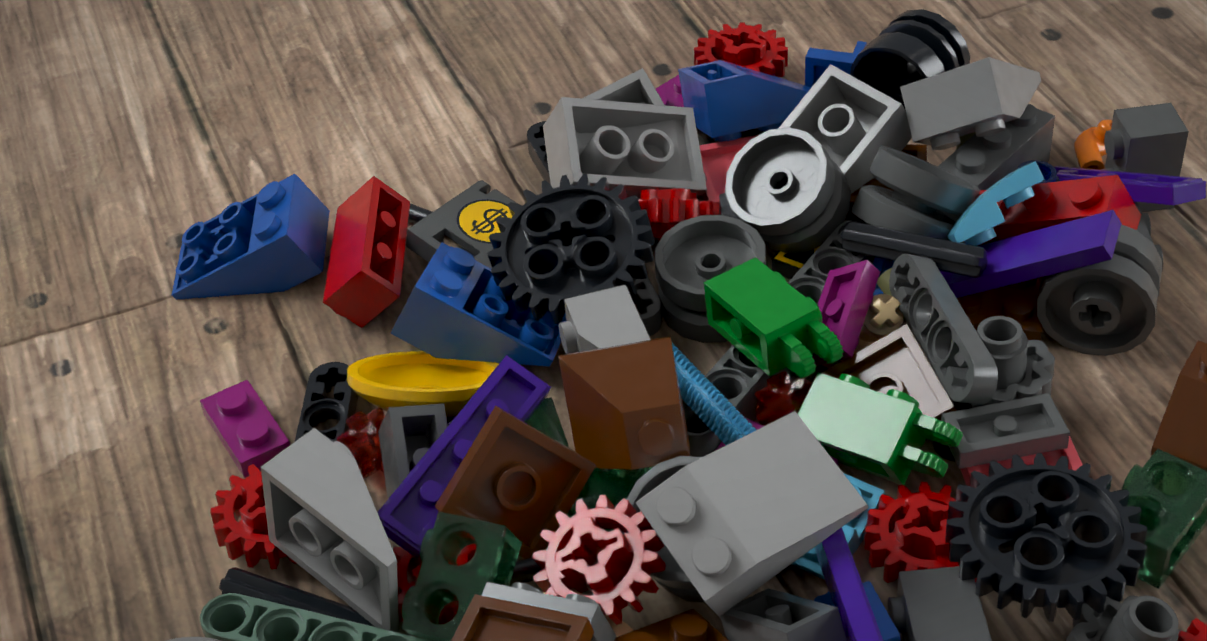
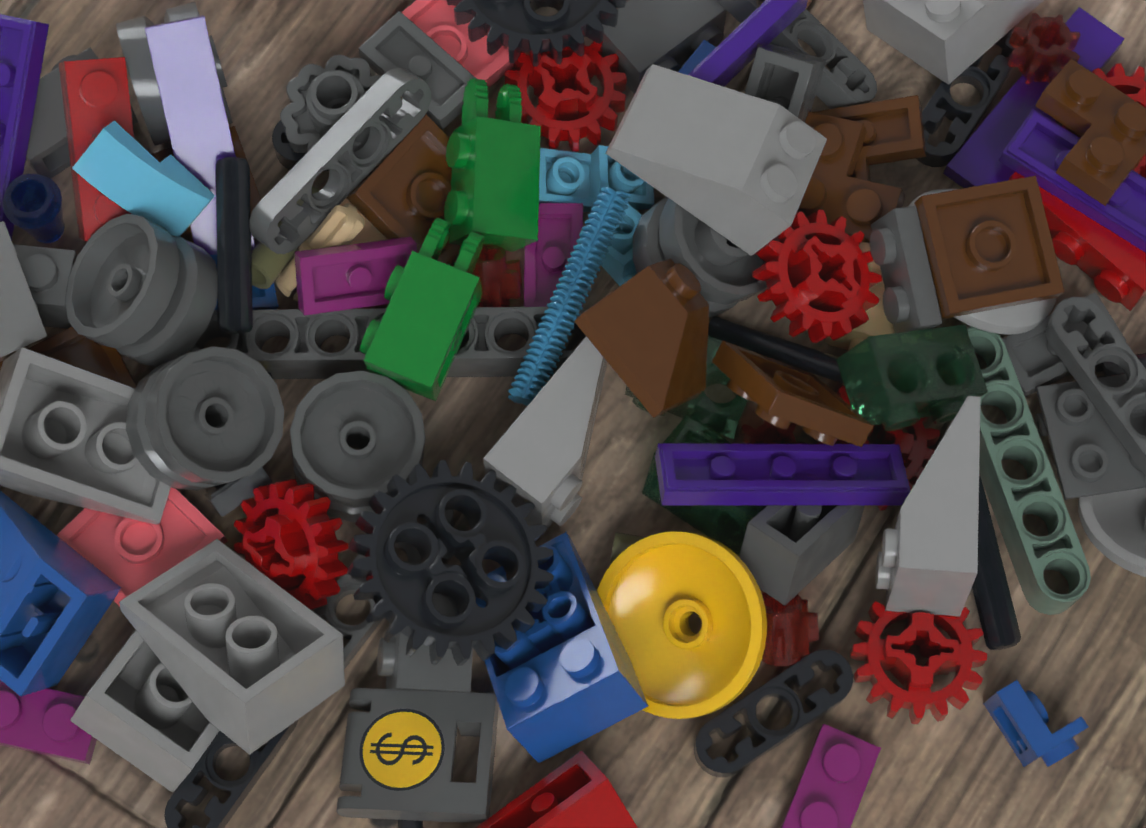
camera: 130 degrees left, 30 degrees up
none -> blue bracket [983,680,1089,767]

